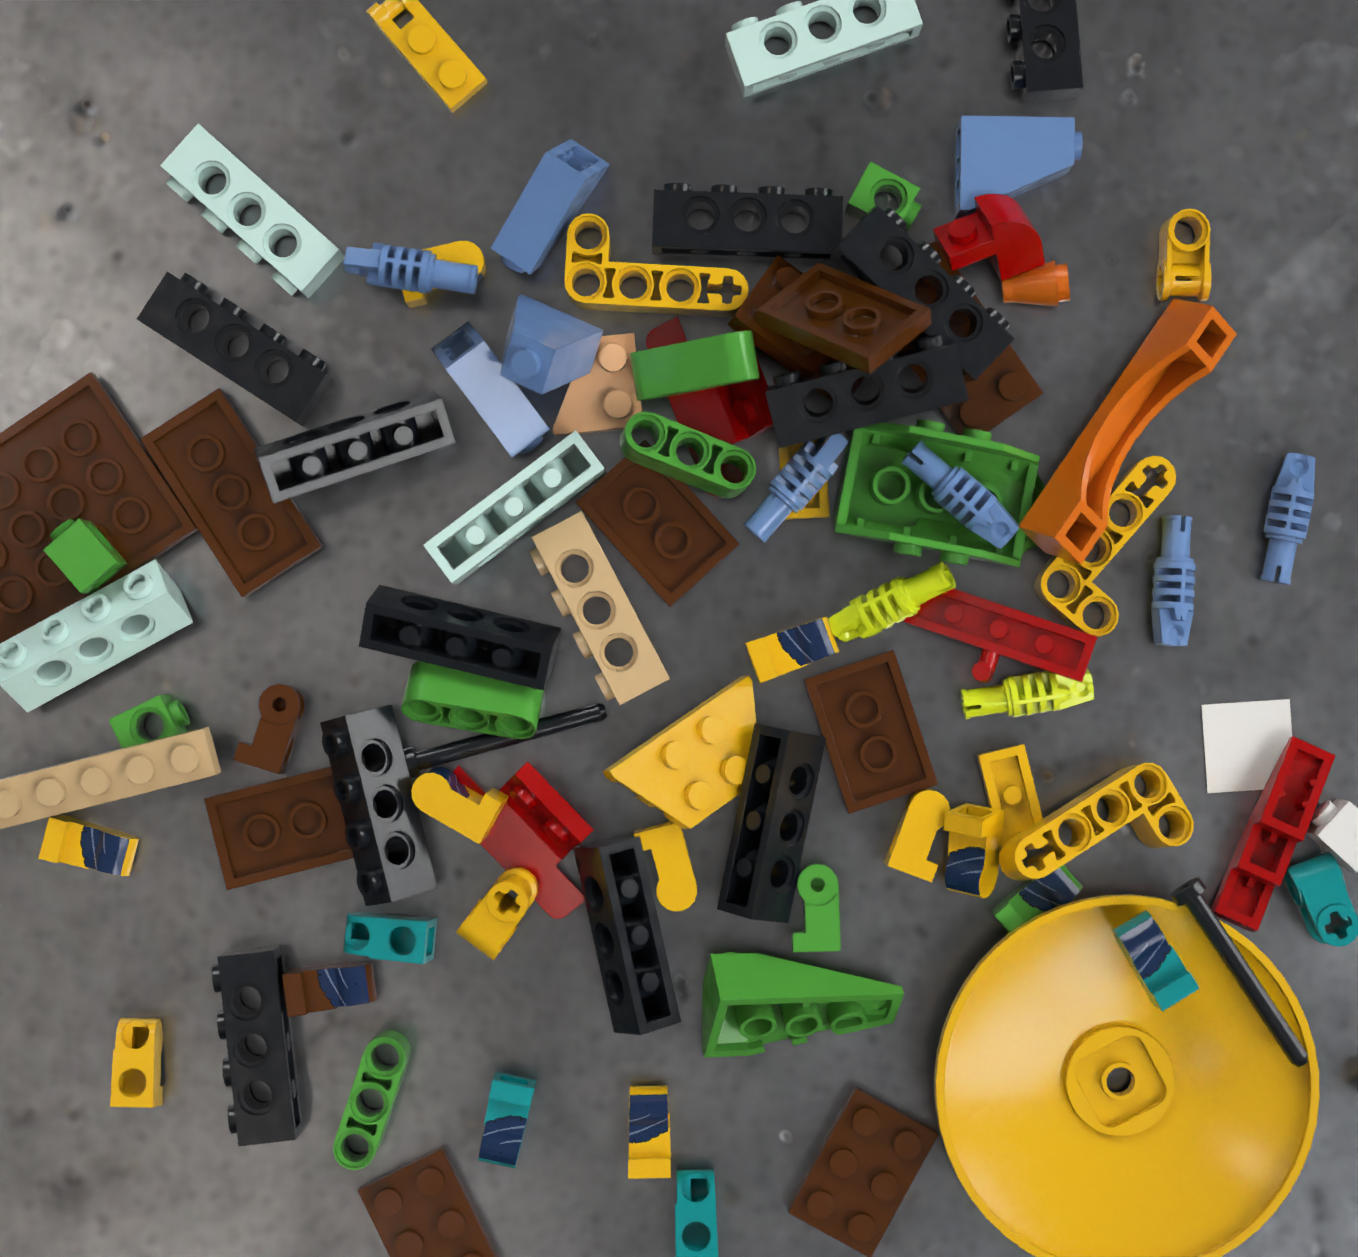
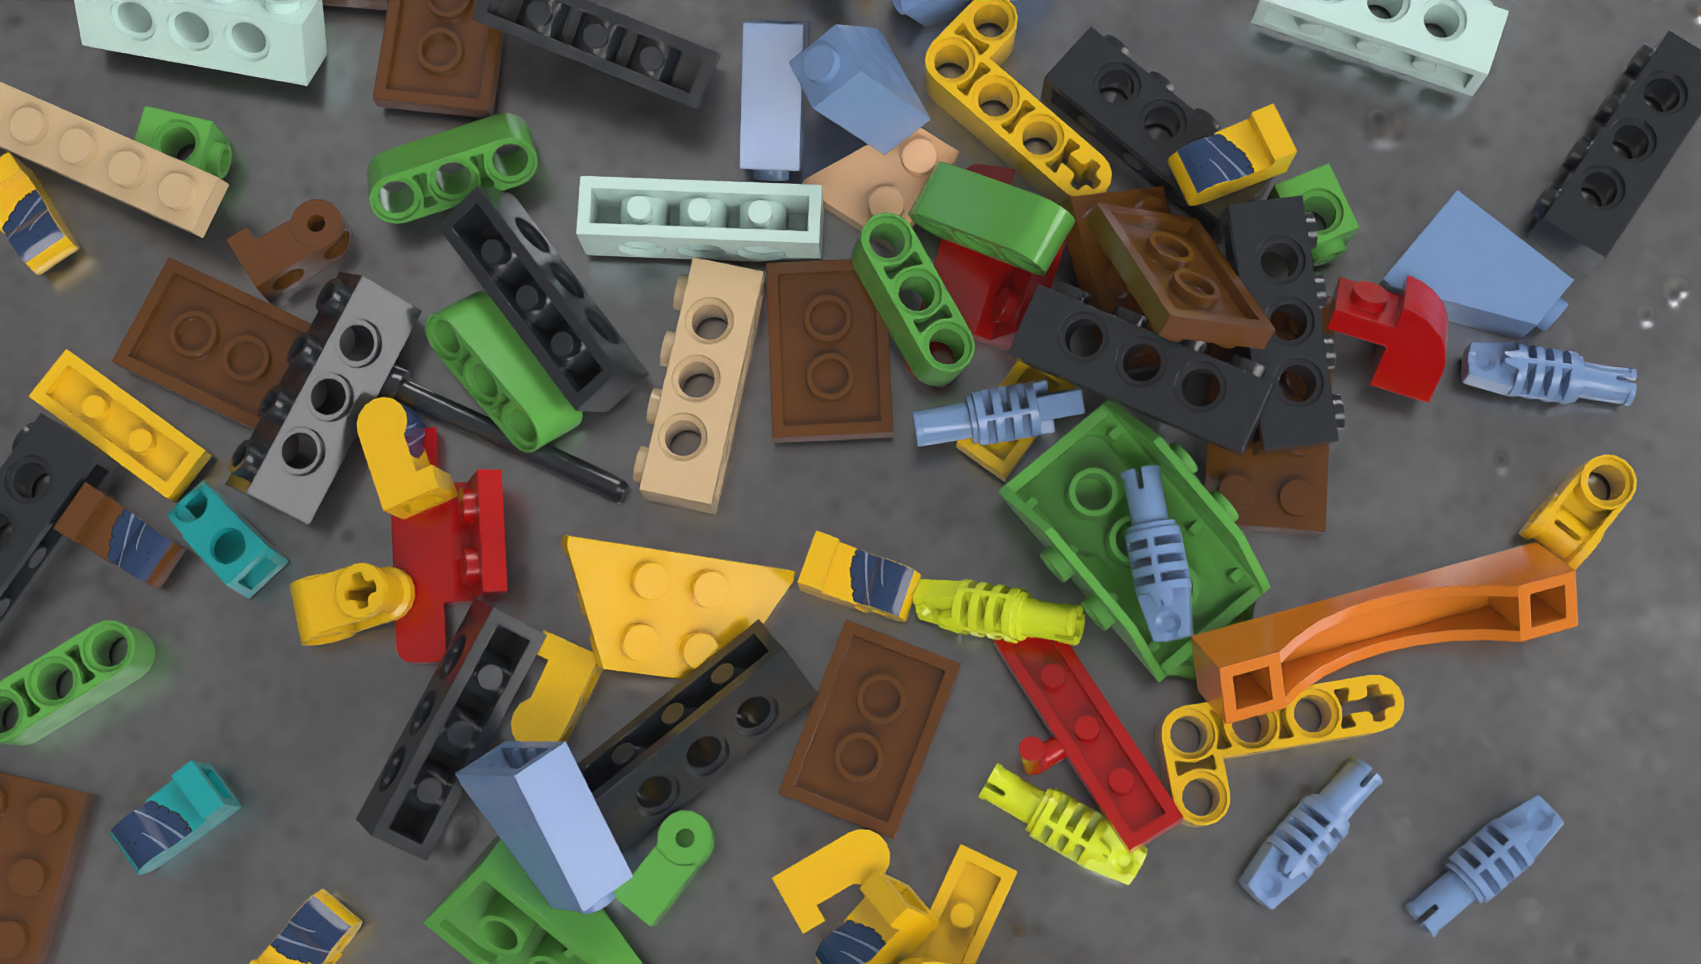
camera: 50 degrees right, 10 degrees down
orange cone [1002,260,1070,307] -> none
none -> yellow plate [29,349,213,503]
none -> bright green beam [367,113,538,224]
none -> slope [455,741,633,914]
none -> yellow leg [1167,103,1298,206]
none -> medium blue hinge [1461,342,1637,407]

